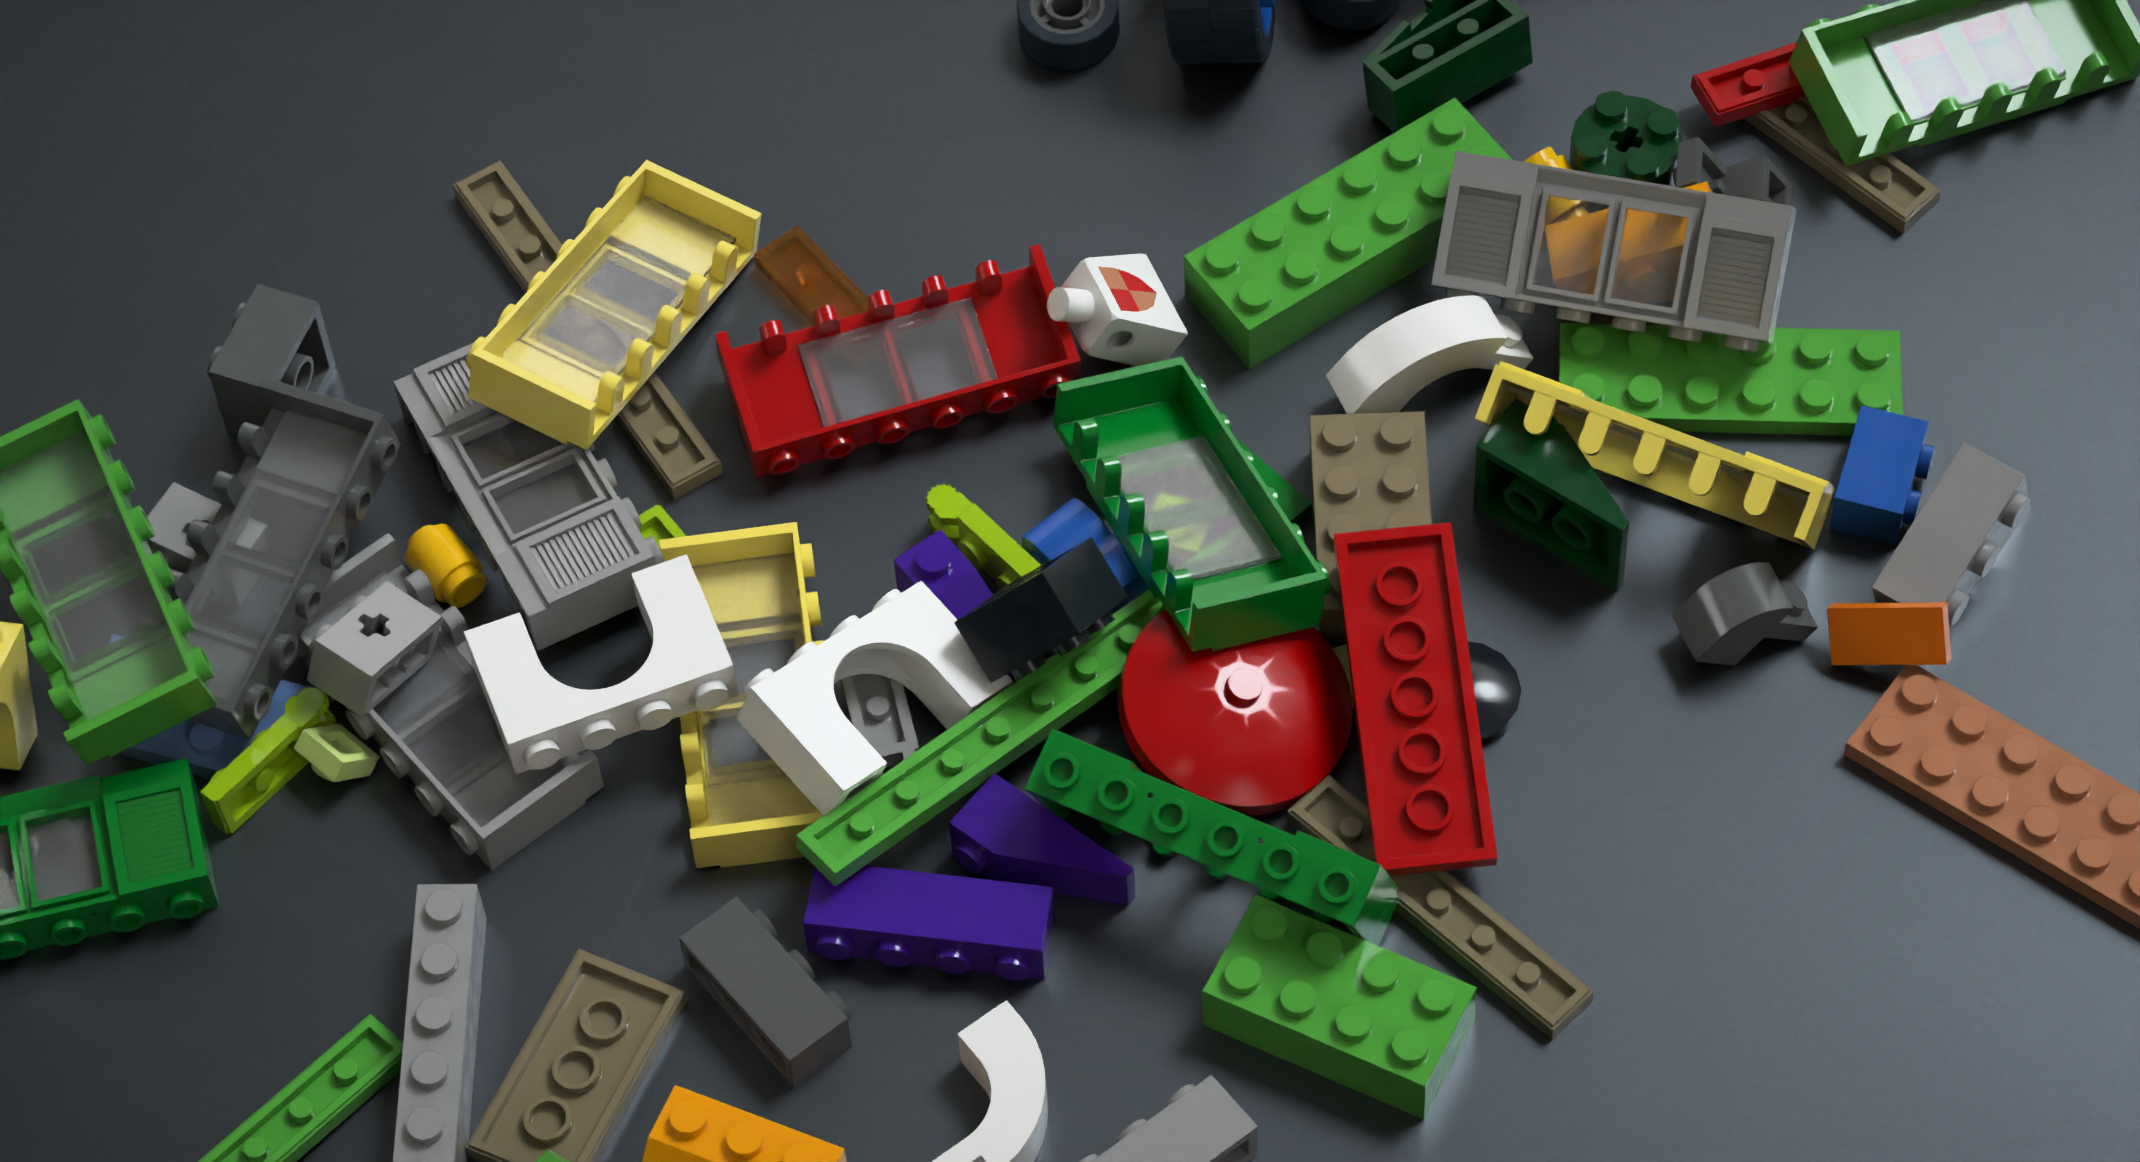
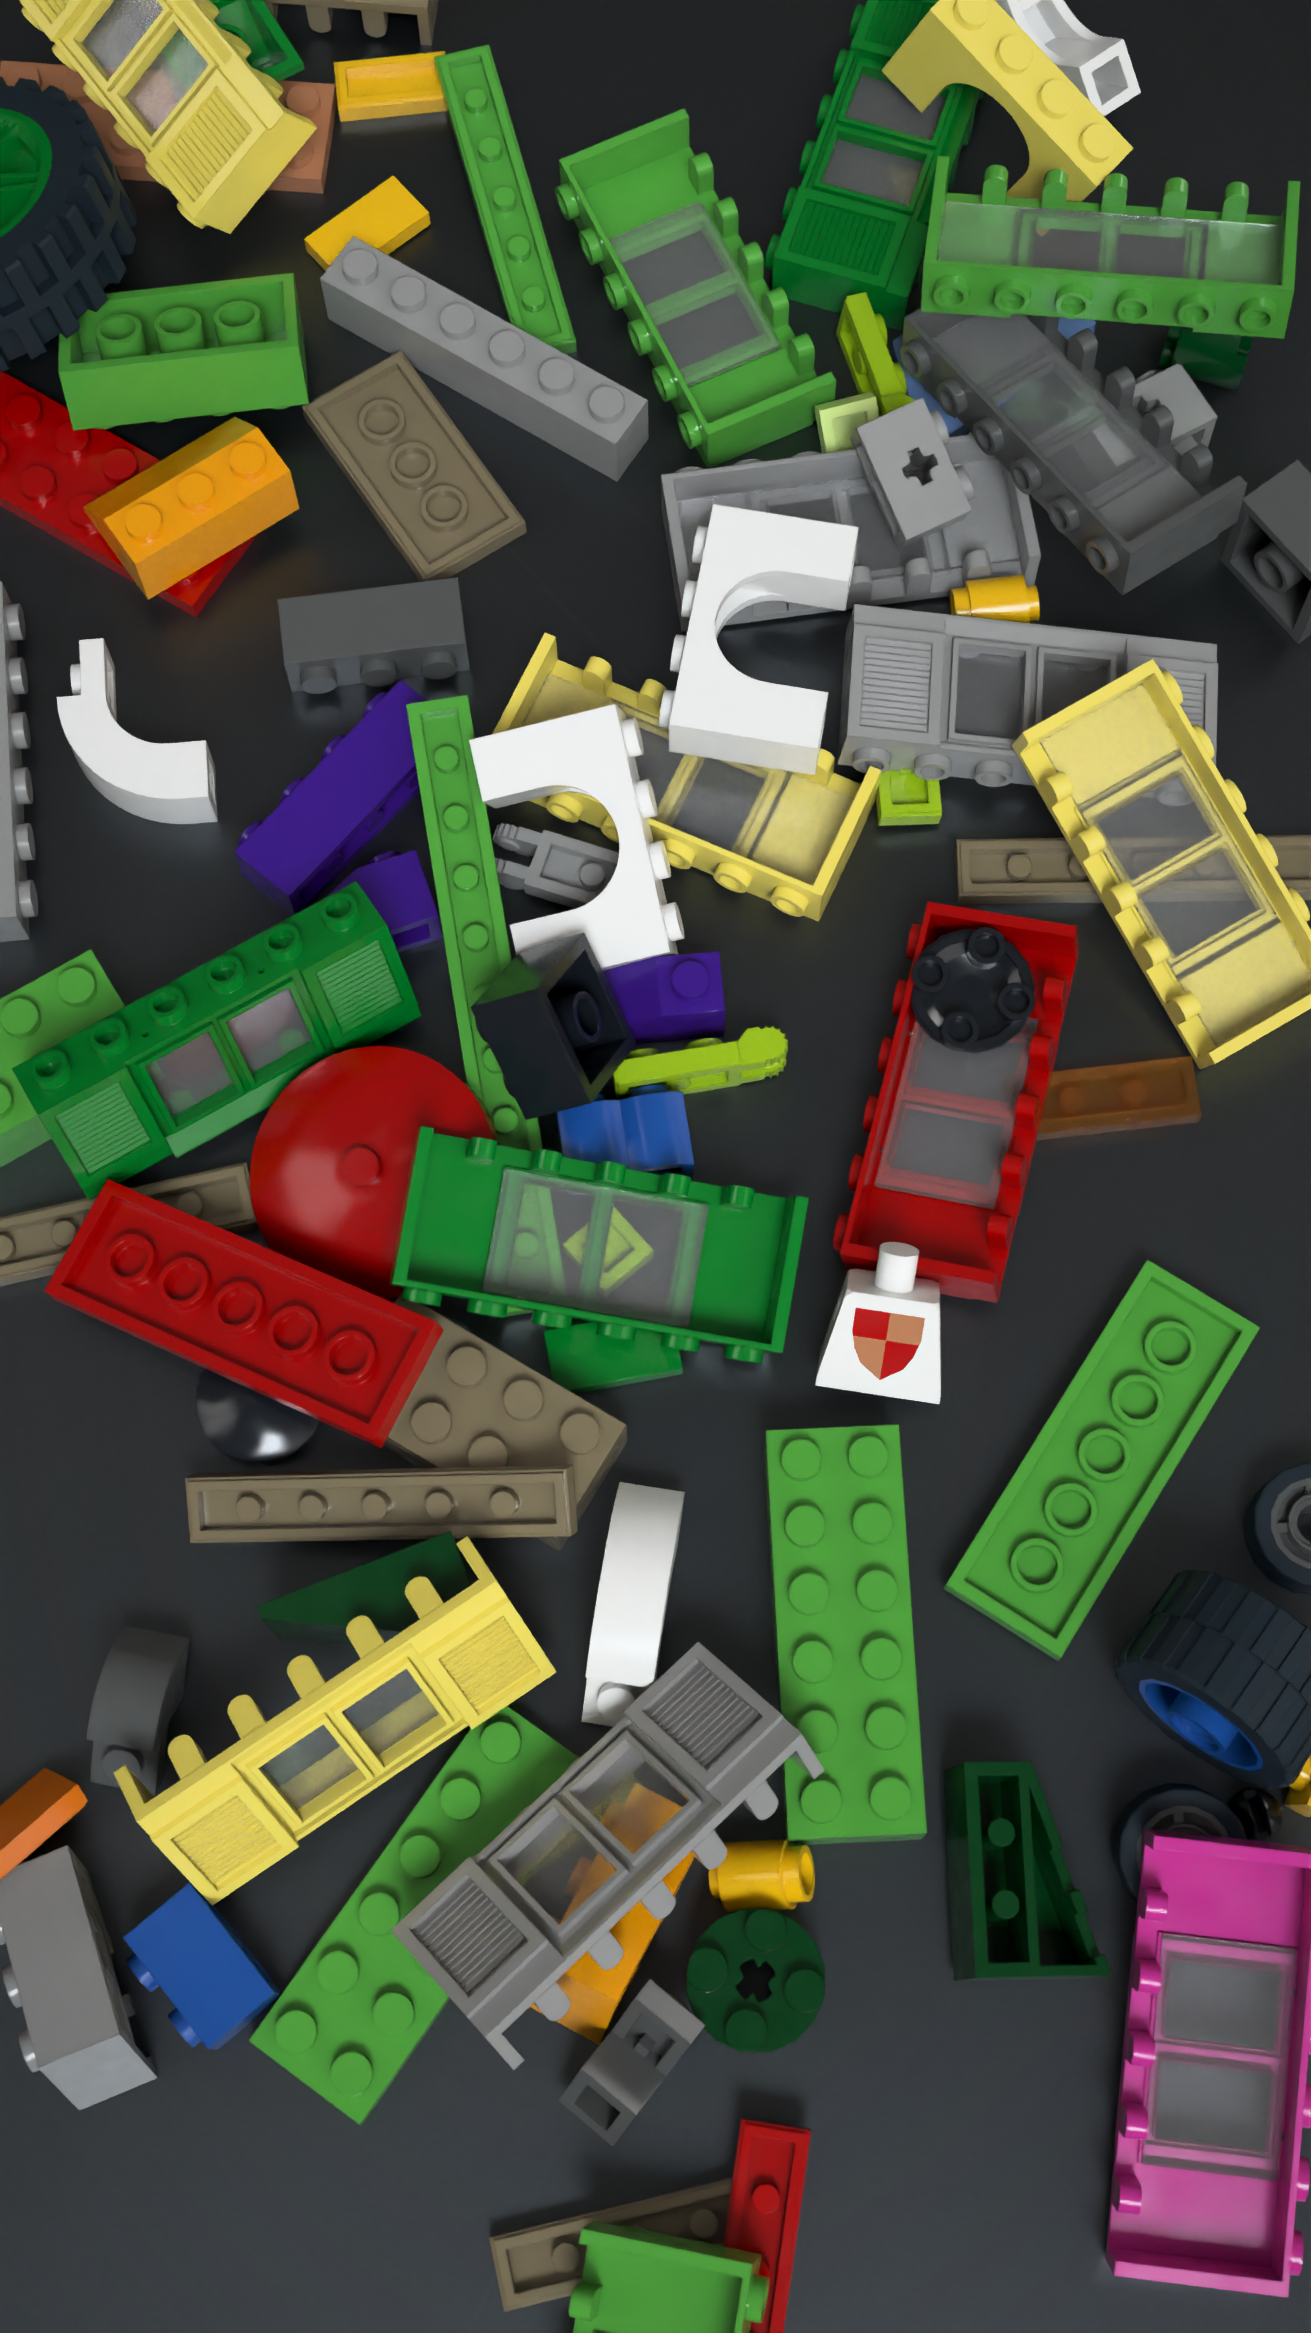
camera: 120 degrees right, 15 degrees up
none -> dark tan tile [185,1464,578,1543]
none -> bright green window [555,108,836,469]
none -> black dish [910,927,1035,1054]
none -> bright green plate [944,1259,1260,1661]

